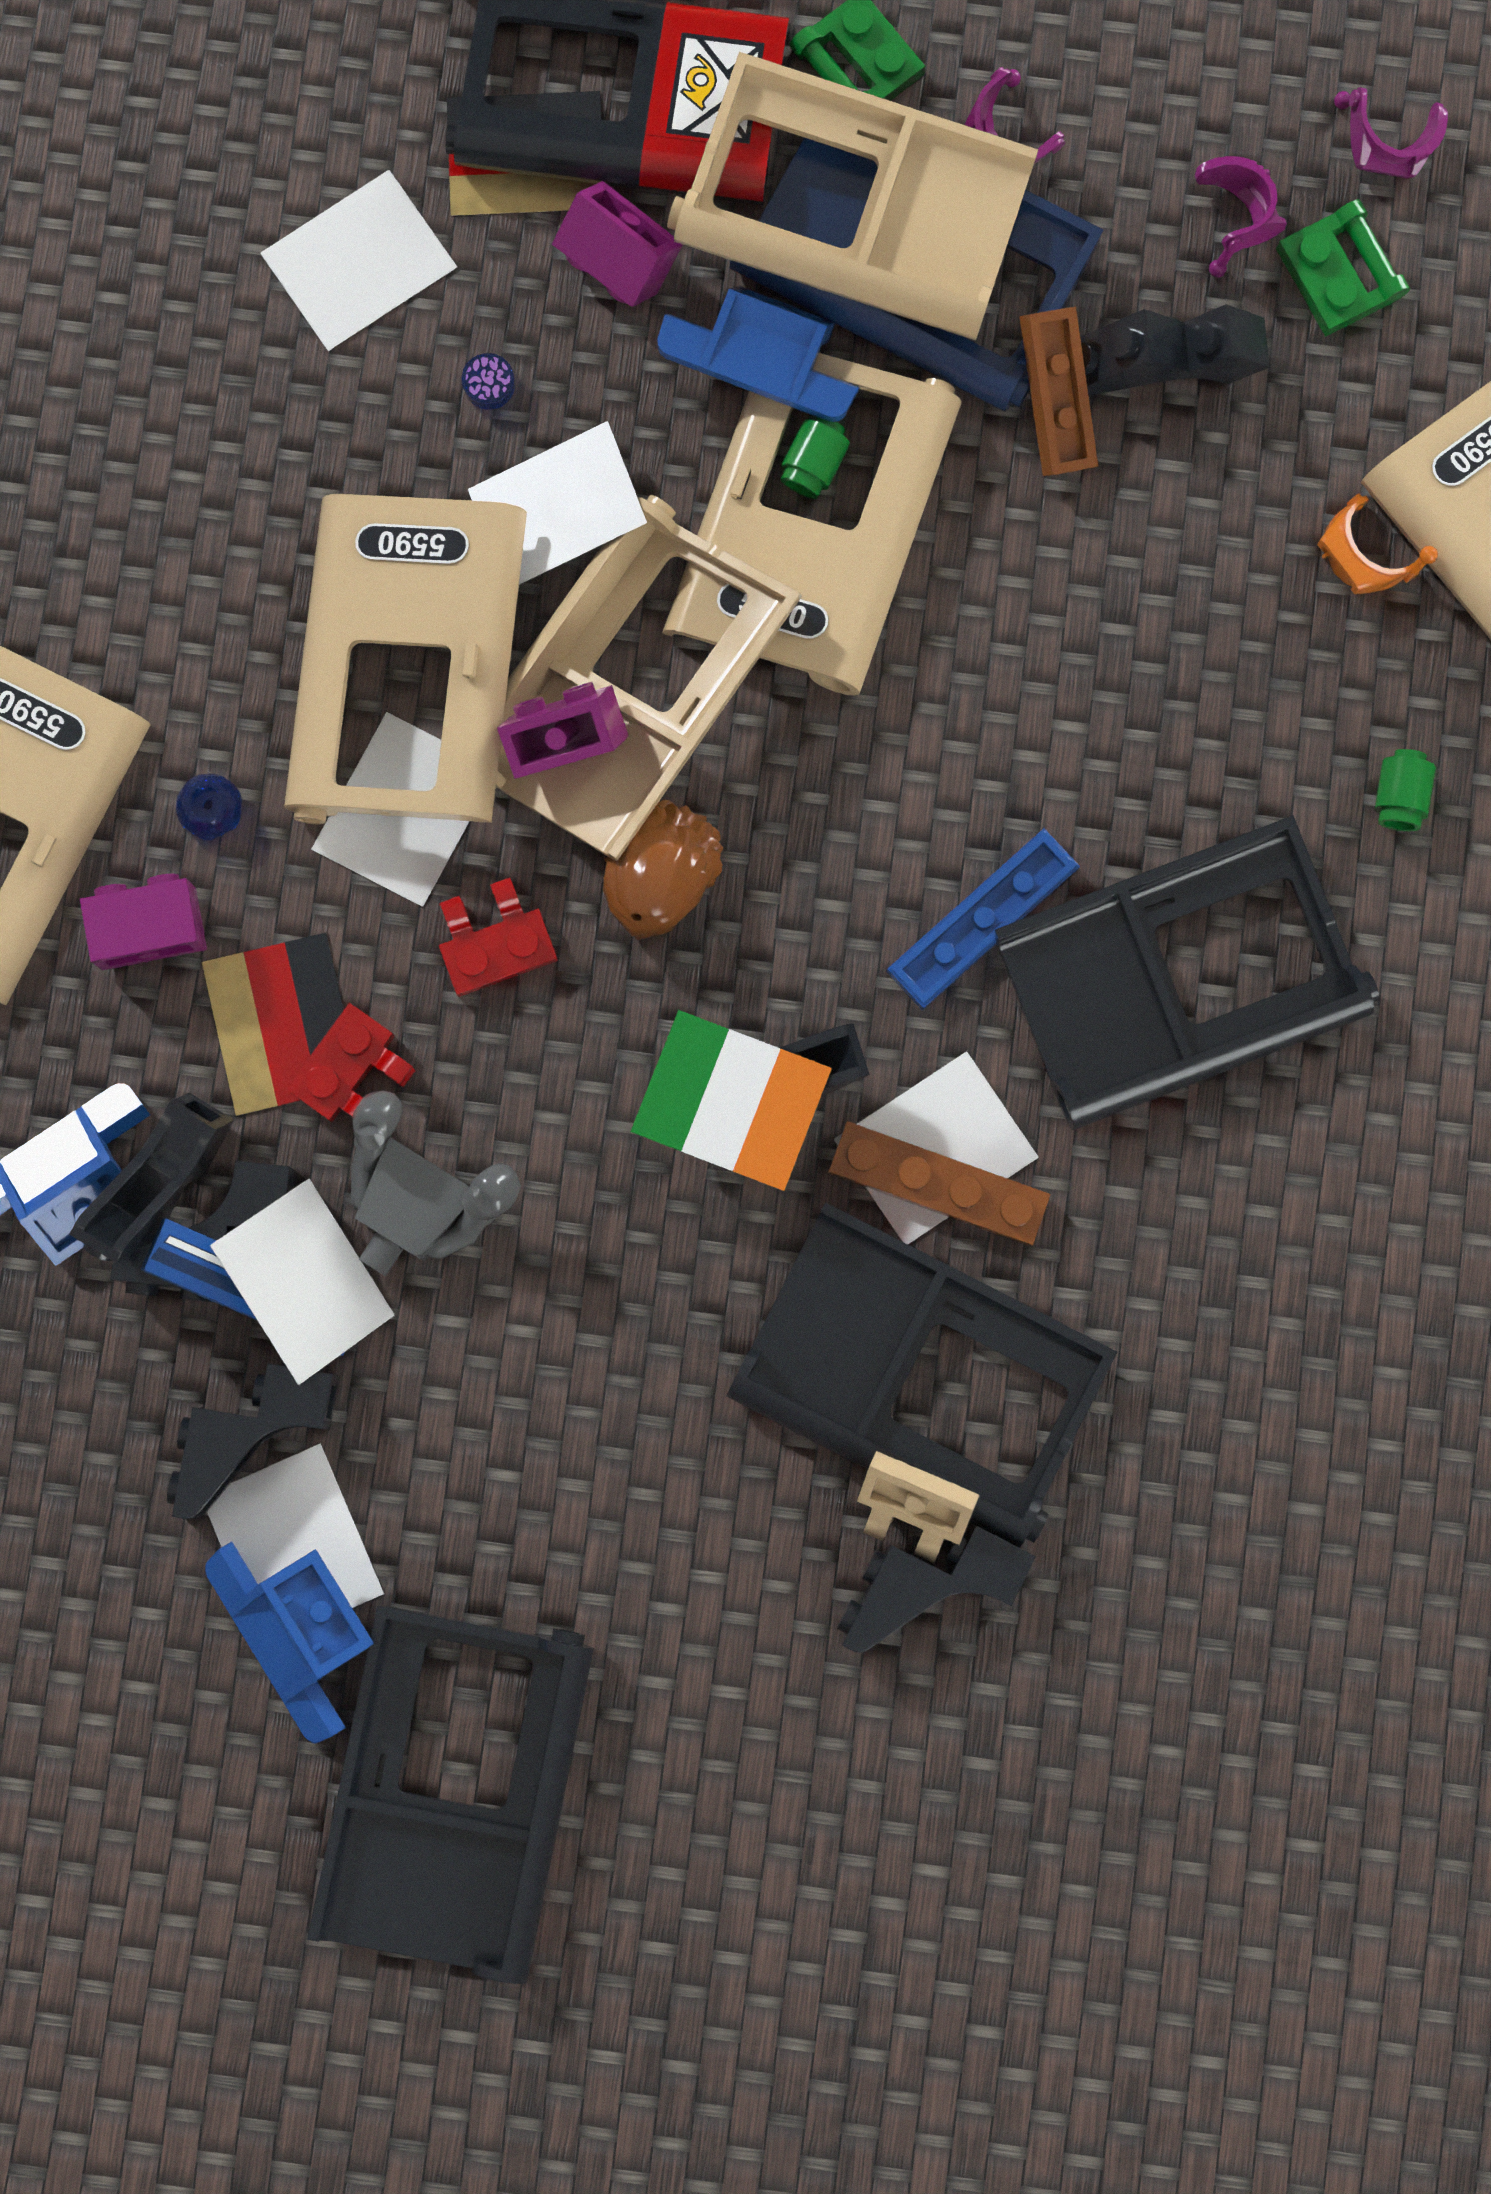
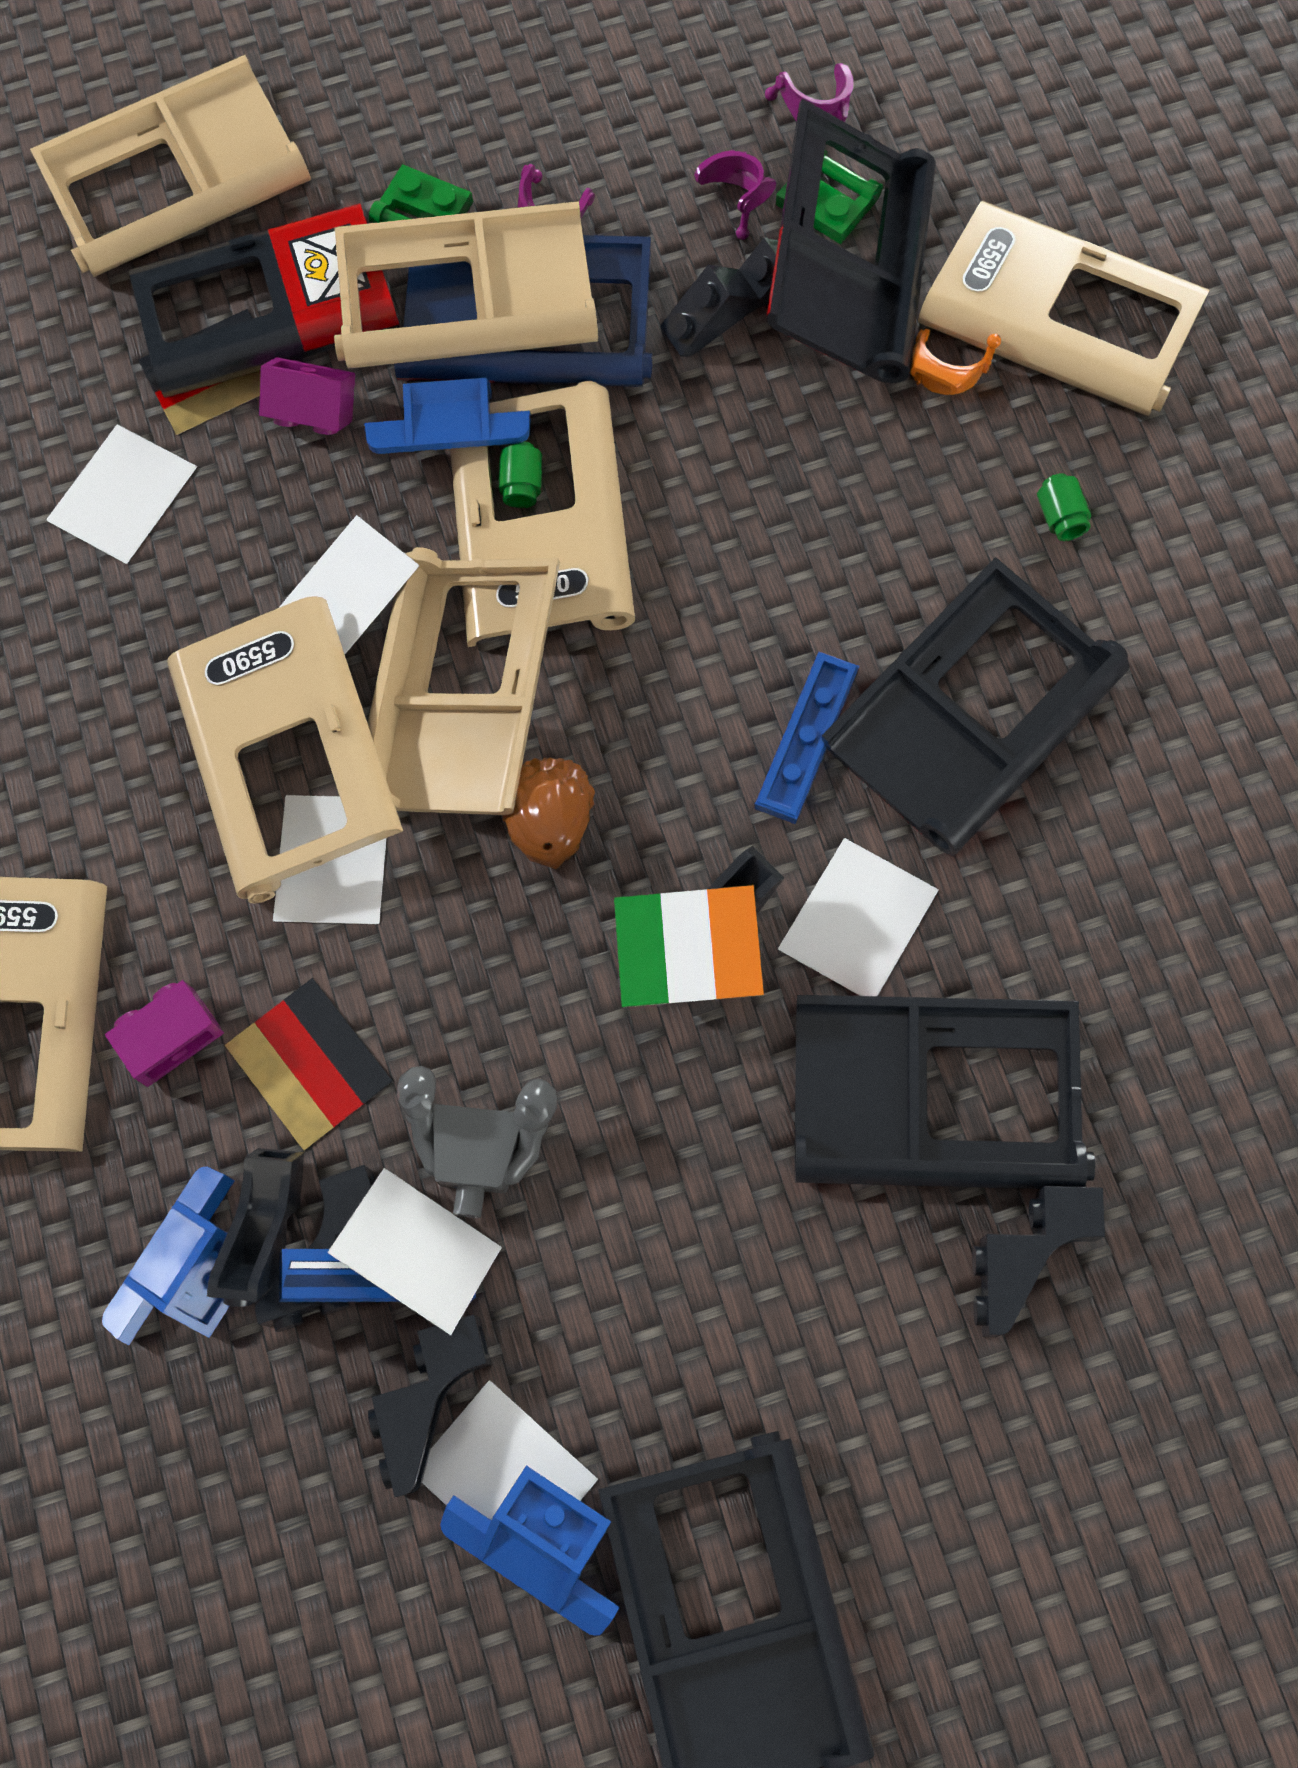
camera: 20 degrees left, 10 degrees down
clear blue plate [176,773,242,840] -> none
red plate [286,1002,416,1122] -> none
red plate [438,877,558,997] -> none
clear blue tile [462,353,515,410] -> none
magenta brick [497,682,629,779] -> none
dark orange plate [828,1121,1051,1246] -> none
tan plate [857,1451,979,1563] -> none
dark orange plate [1019,306,1099,476] -> none
none -> black piece [767,98,936,383]

